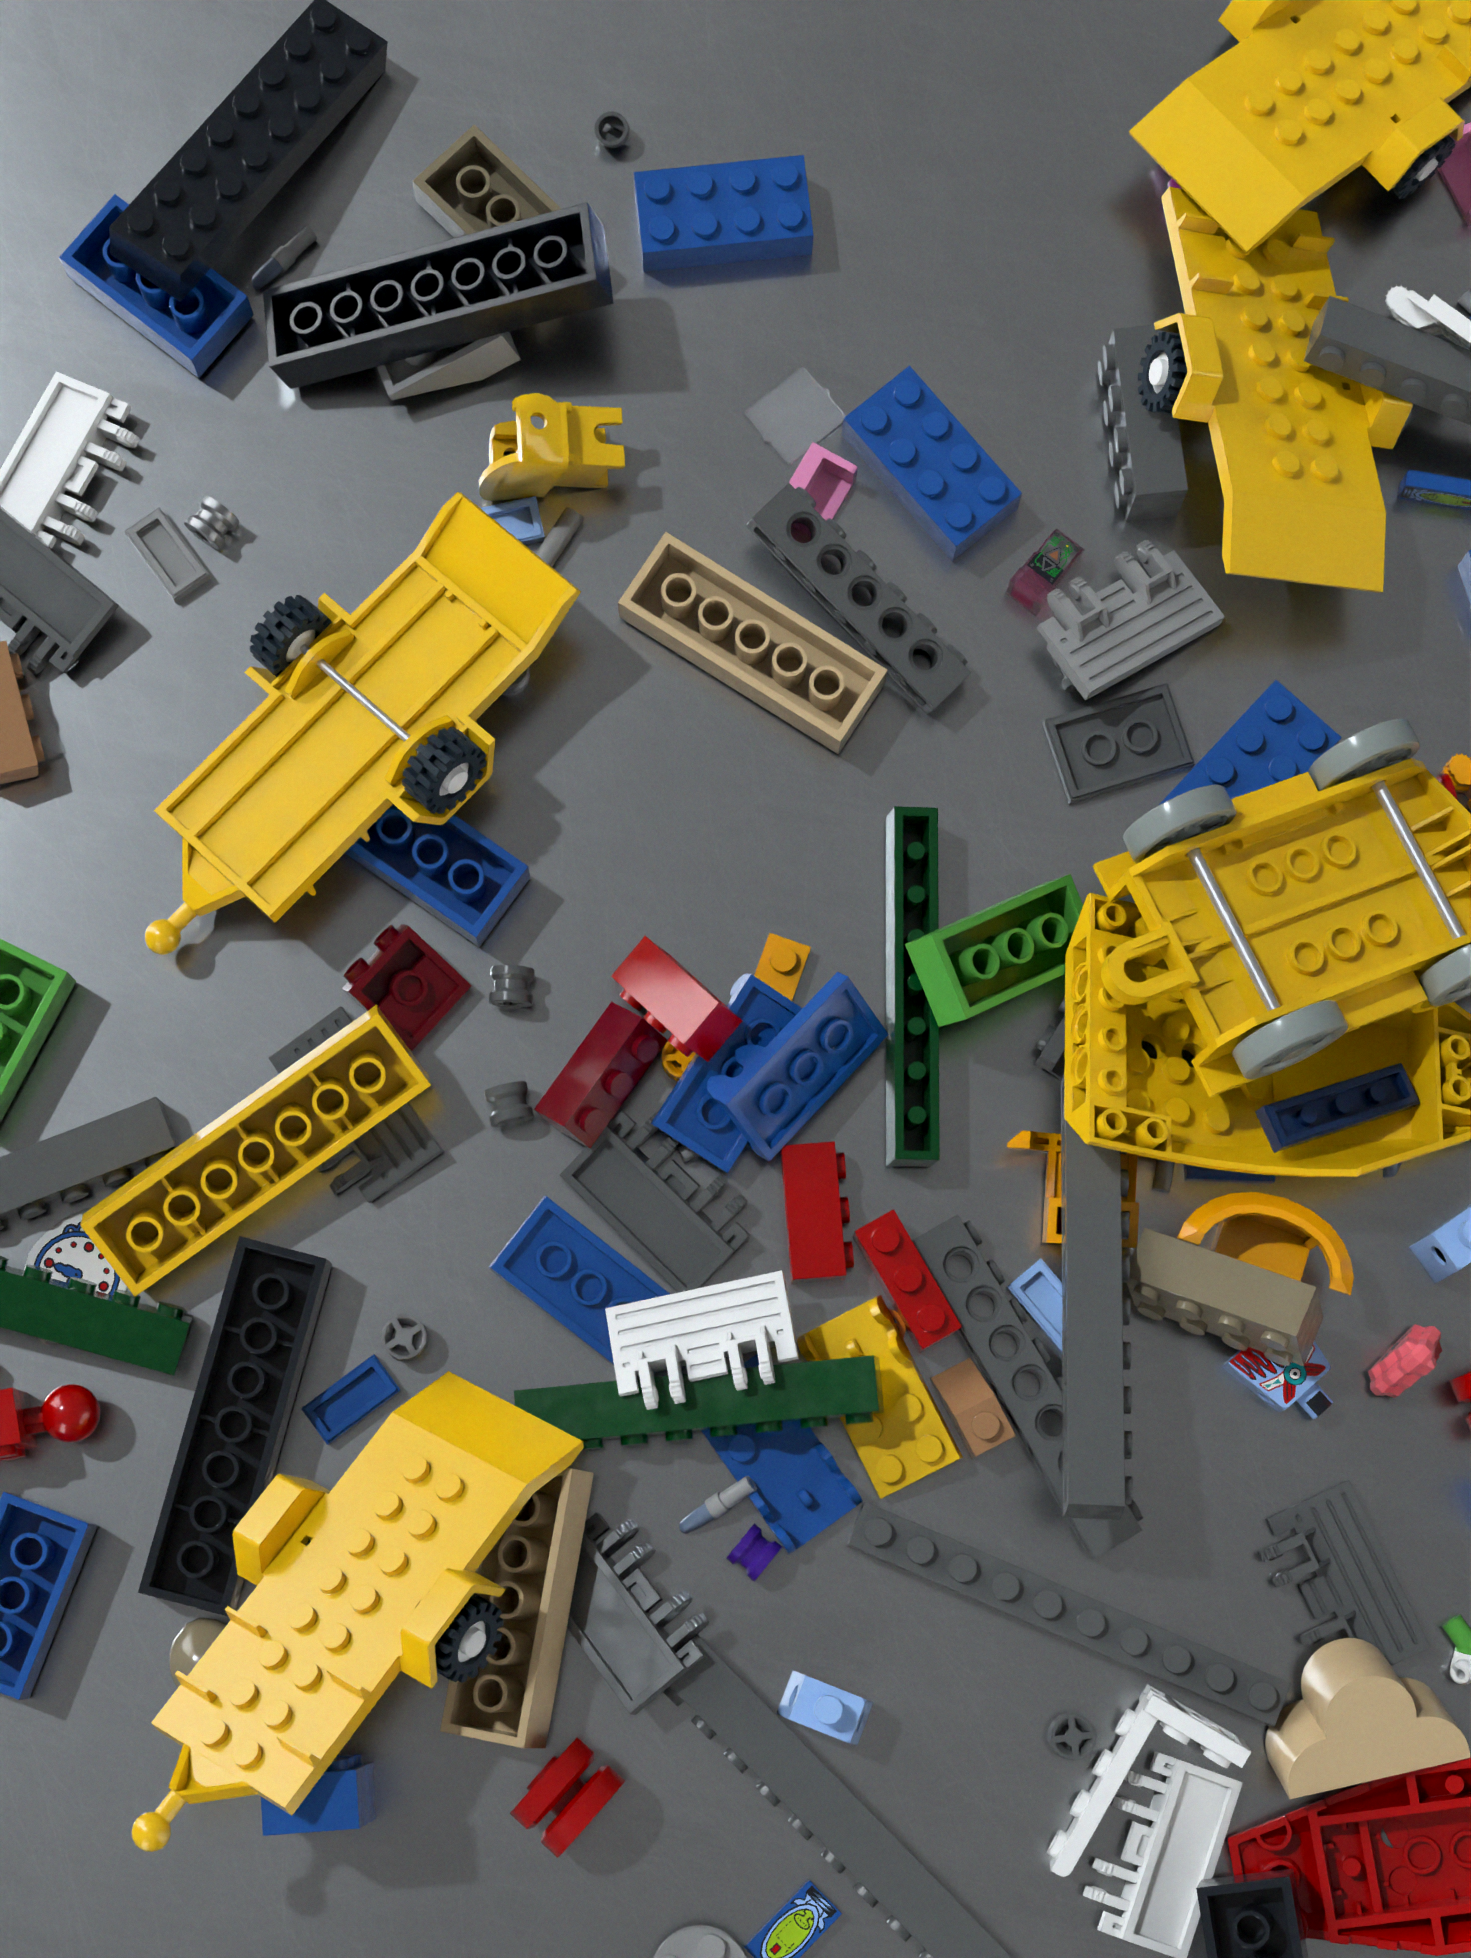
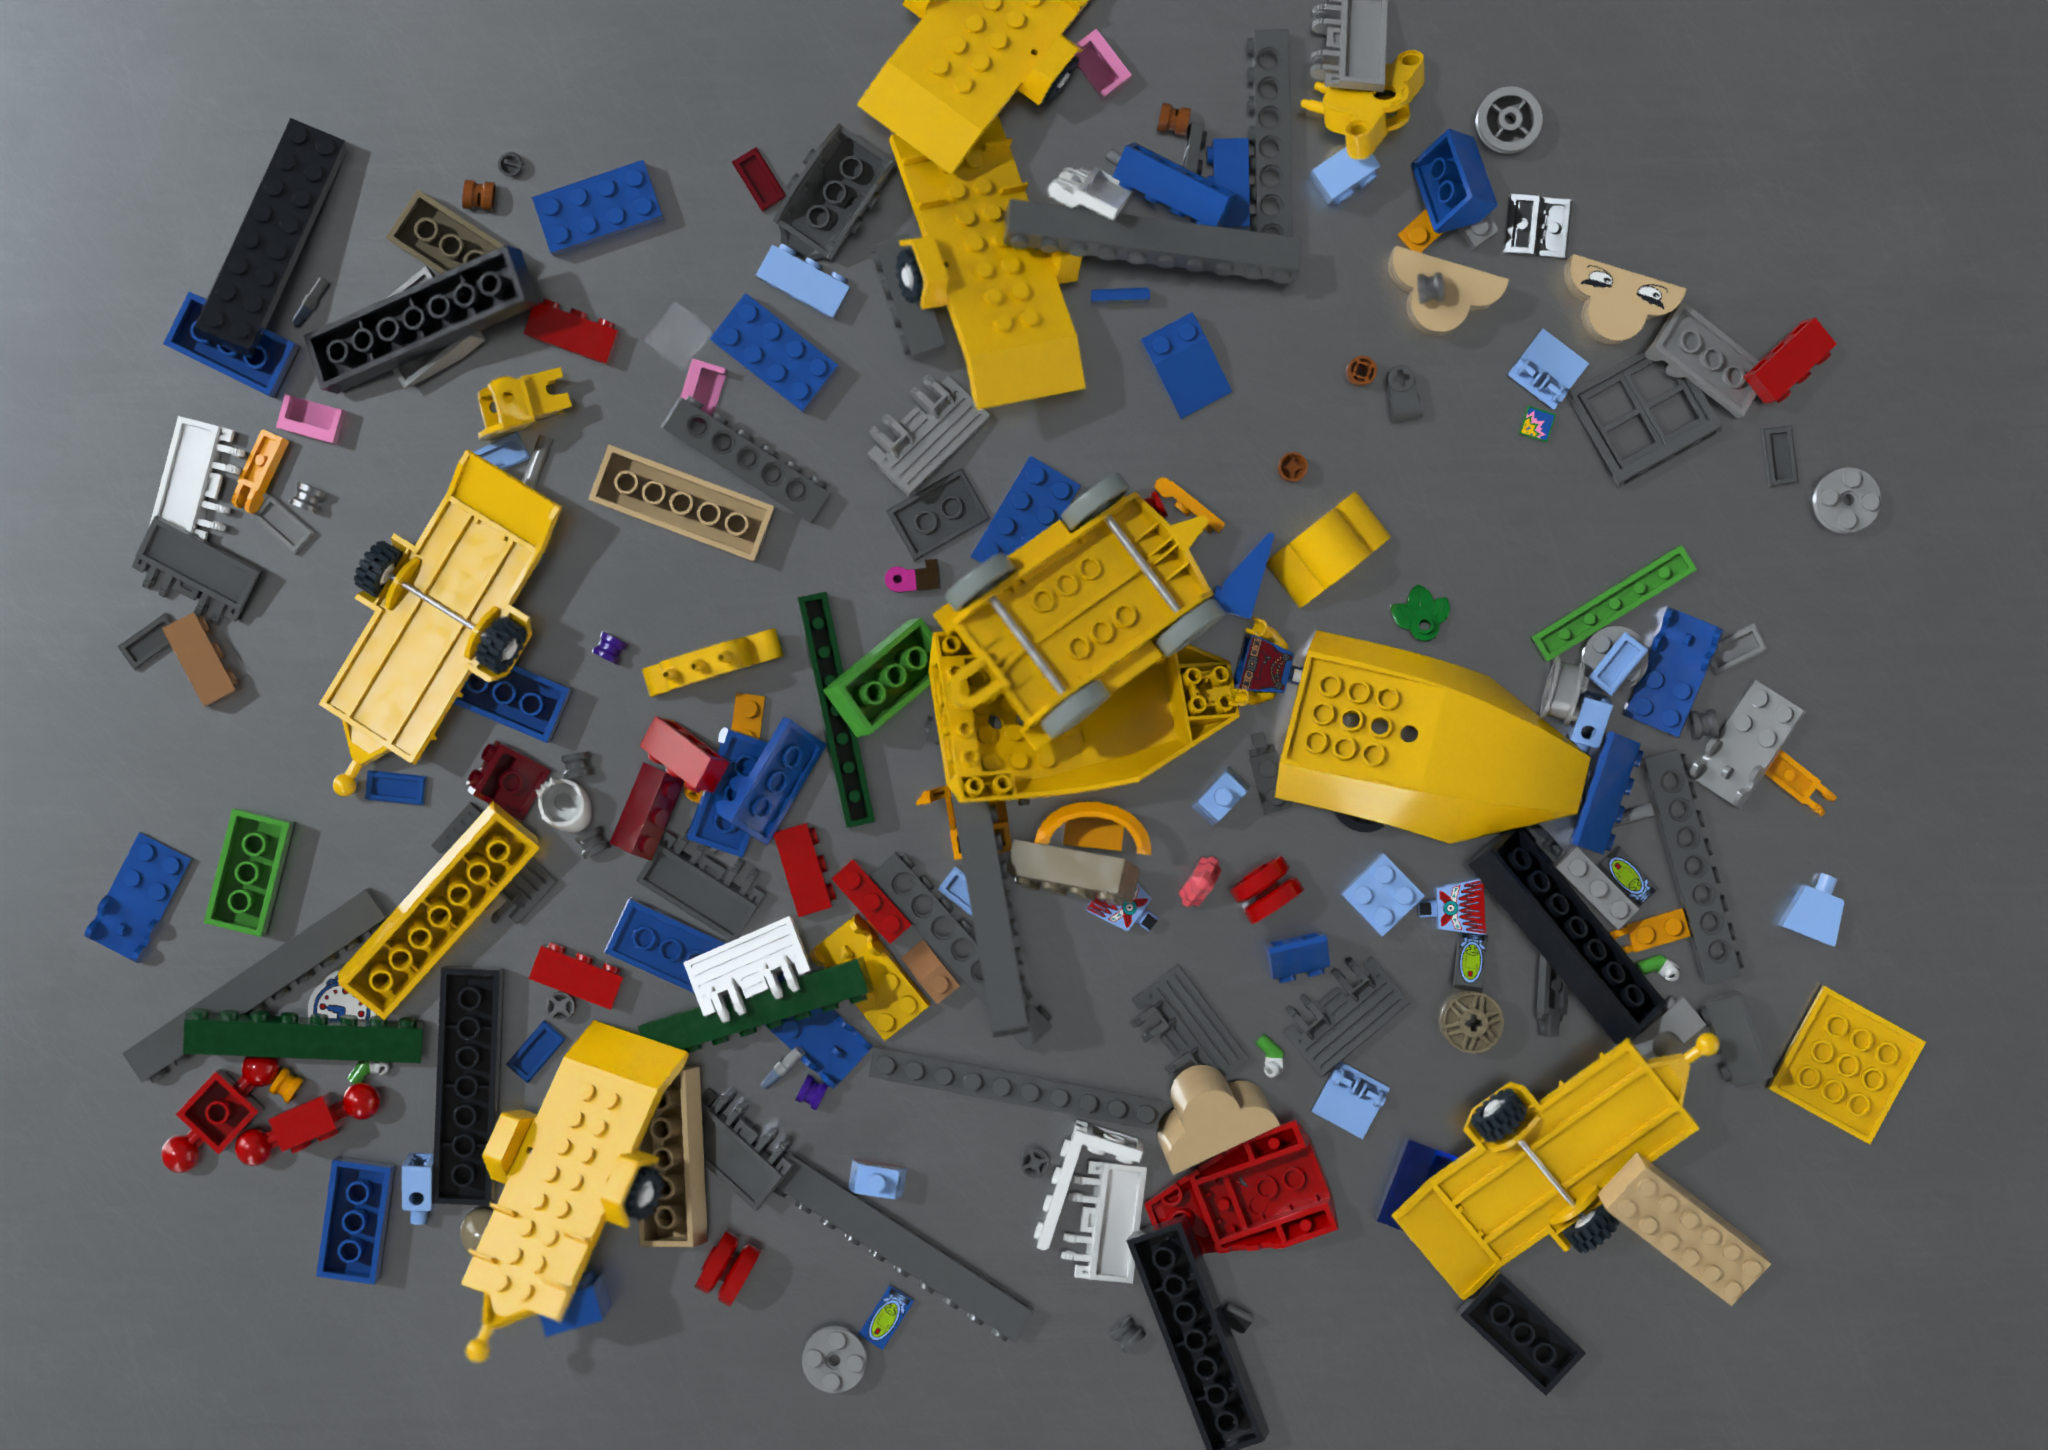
camera: 10 degrees left, 10 degrees up
leg [1005,529,1084,617] -> none
dark blue tile [1255,1063,1420,1153] -> none
none -> light orange hinge [231,429,289,514]
none -> bright pink panel [276,394,346,445]
none -> arm [347,1061,389,1084]
none -> blue tile [365,770,427,805]
none -> light blue torso [402,1152,435,1225]
none -> dark orange wheel [462,179,496,212]
none -> red brick [523,298,620,365]
none -> red brick [528,942,626,1010]
none -> white helmet [535,777,592,833]
none -> dark purple wheel [592,631,628,665]
none -> yellow piece [641,628,784,697]
none -> dark red tile [732,147,786,212]
none -> light blue brick [756,243,851,320]
none -> dark grey slope [773,123,897,261]
none -> leg [885,559,941,592]

